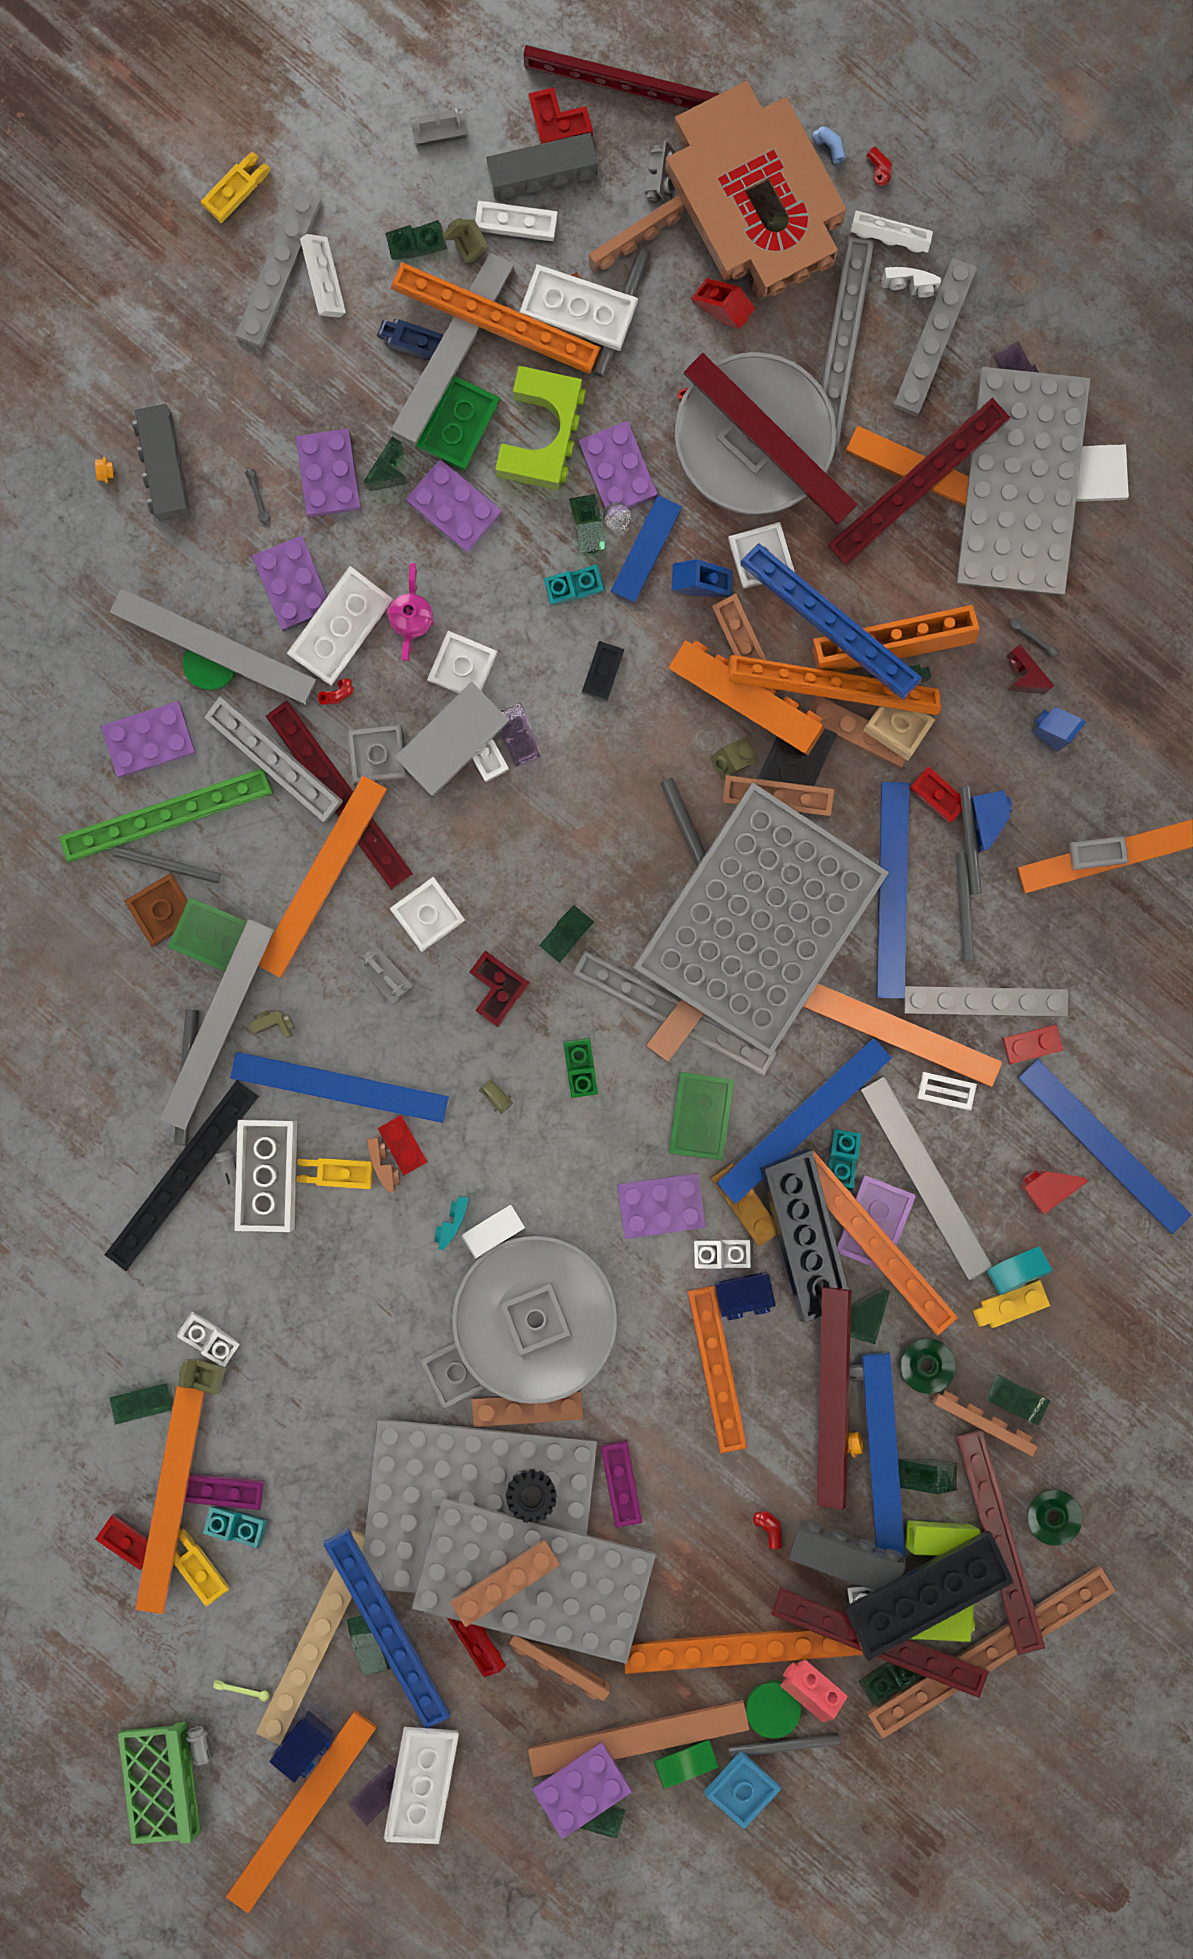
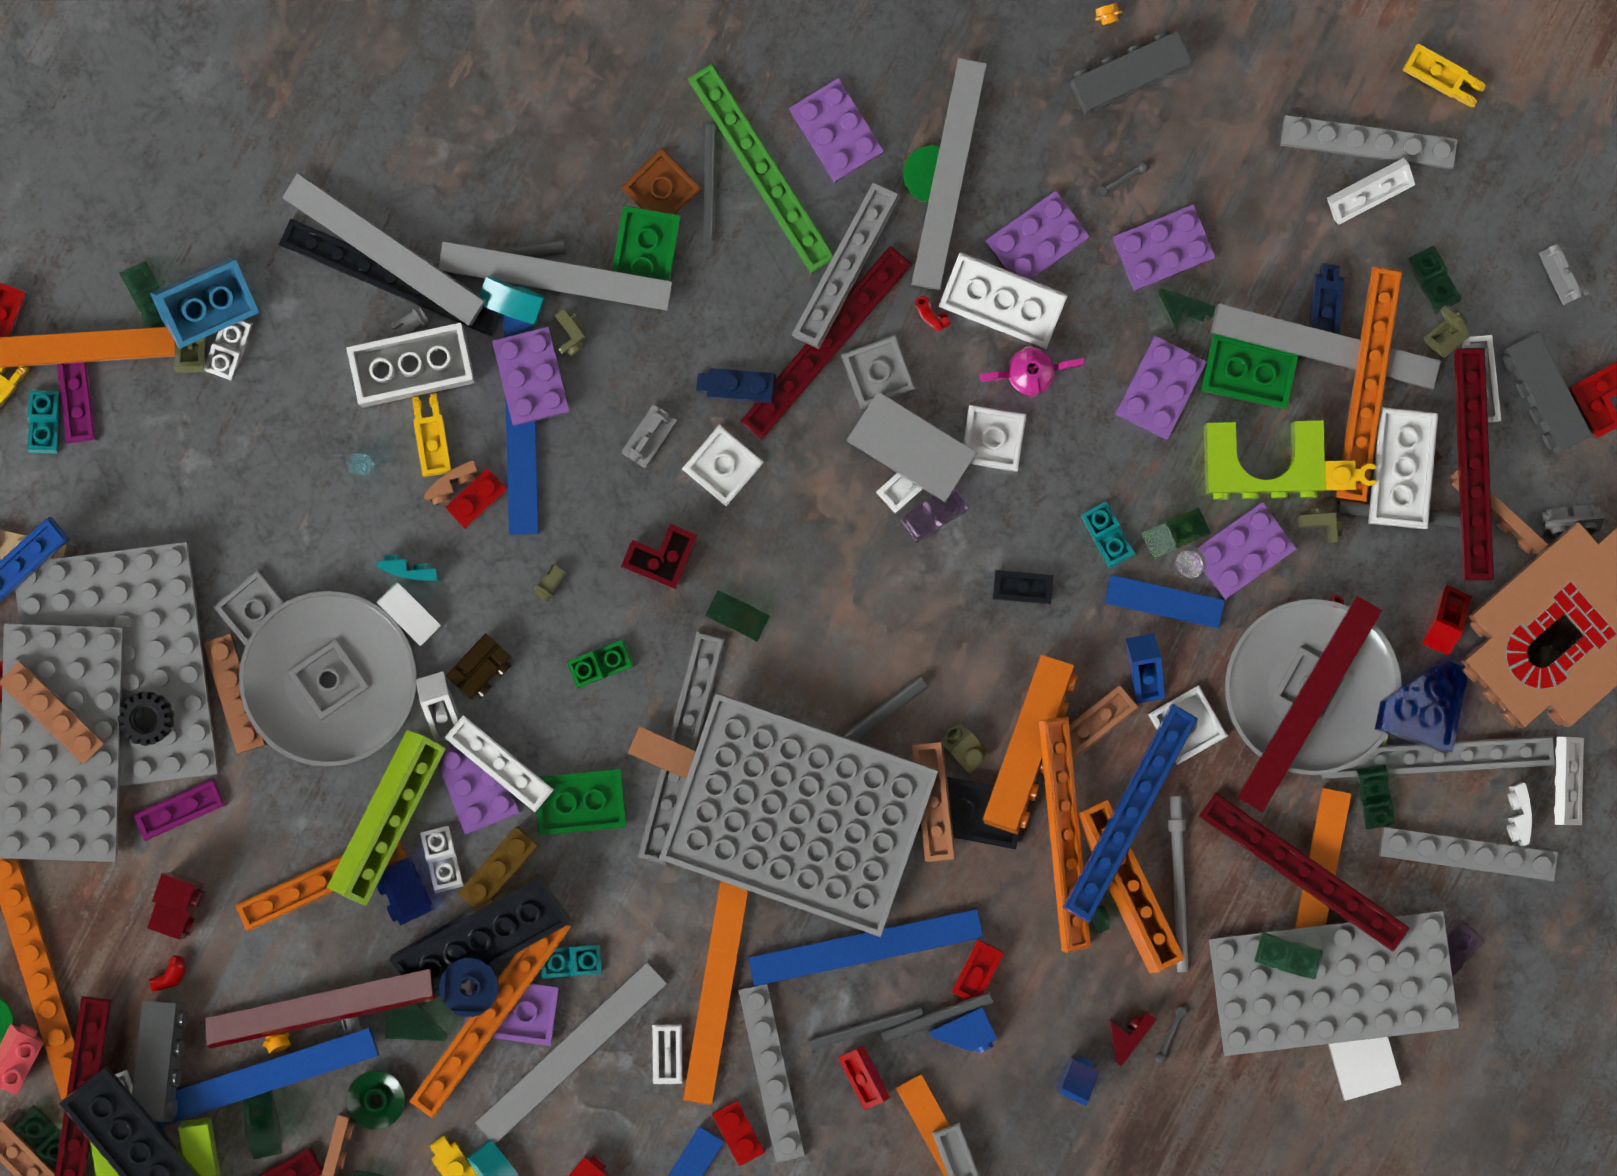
camera: 75 degrees right, 0 degrees up
orange tile [258,775,388,978] -> none
blue tile [716,1038,892,1204] -> none
nougat plate [809,696,906,768] -> none
tan tile [863,706,935,761] -> none
none -> dark red brick [147,872,206,940]
none -> dark azure slope [150,257,259,349]
none -> light grey tile [282,173,486,326]
none -> lime brick [327,730,446,906]
none -> clear light blue plate [346,454,375,475]
none -> white slope [416,671,459,743]
none -> dark blue plate [439,957,499,1017]
none -> white tile [445,715,554,812]
none -> dark brown brick [446,633,513,700]
none -> teal slope [480,275,546,324]
none -> medium lavender plate [492,327,570,426]
none -> dark blue hinge [696,368,776,404]
none -> red plate [838,1045,891,1110]
none -> light grey bar [1168,796,1189,972]
none -> clear green slope [1254,933,1323,979]
none -> olive bracket [1297,508,1342,544]
none -> yellow plate [1325,460,1376,490]
none -> clear green slope [1356,764,1395,830]
none -> clear blue plate [1375,660,1468,753]
none -> dark red tile [1454,348,1494,581]

